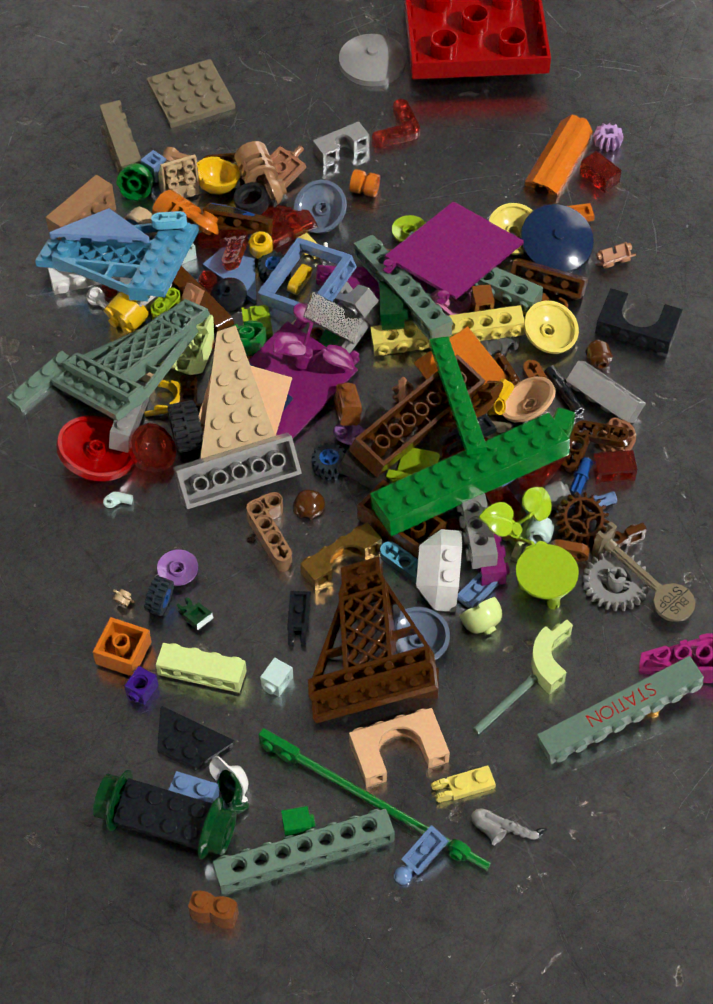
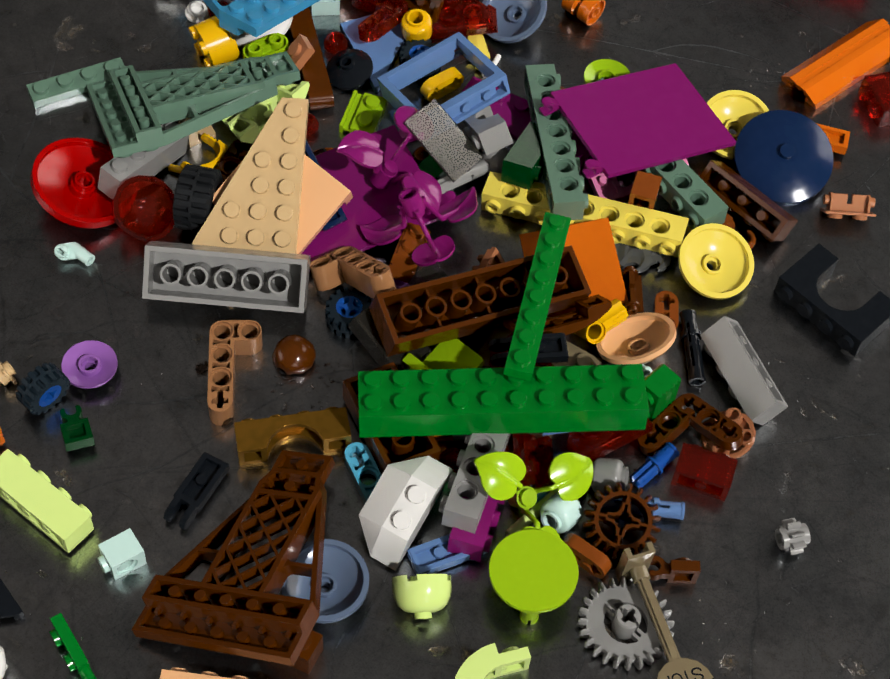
camera: 20 degrees right, 0 degrees up
green cylinder [232,321,266,356] -> none
reddish brown head [585,340,613,369] -> none
none -> medium nougat beam [310,246,396,299]
none -> magenta plant [360,186,478,267]
none -> light grey gear [775,517,811,555]

